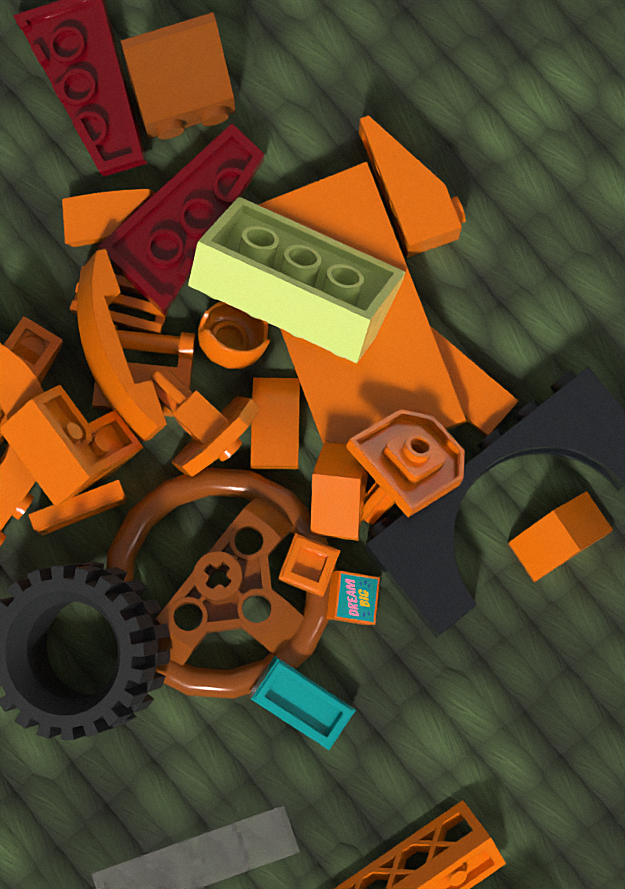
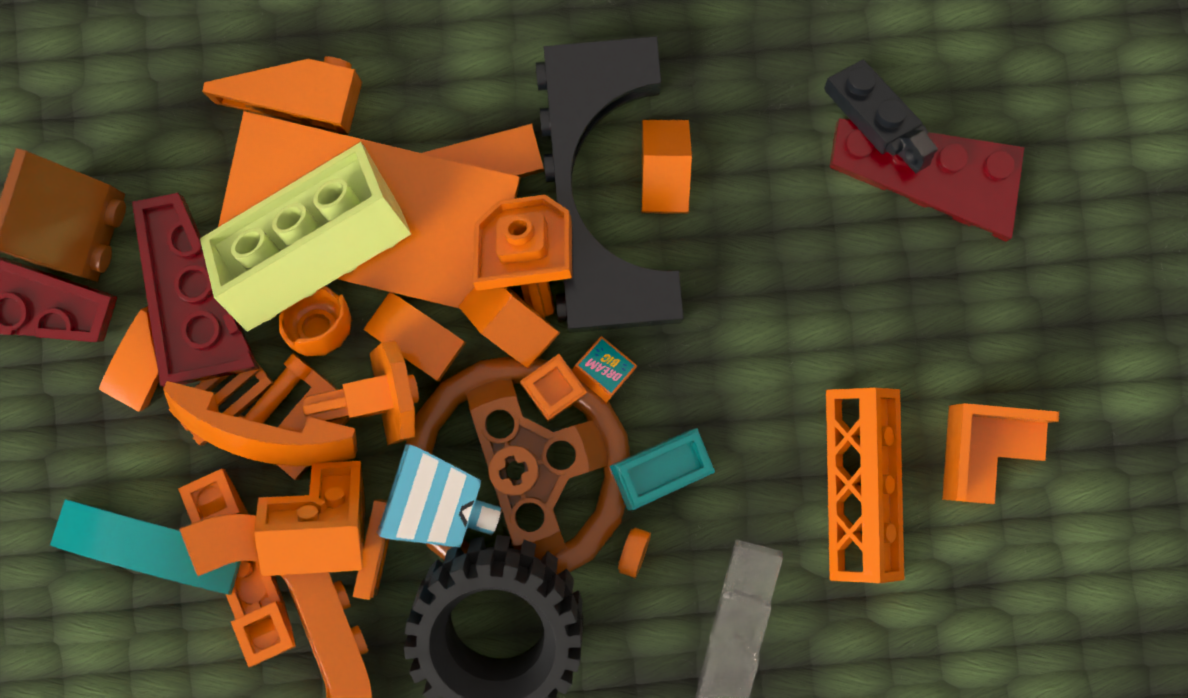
camera: 55 degrees left, 5 degrees up
none -> torso [377,444,501,547]
none -> orange tile [618,527,651,579]

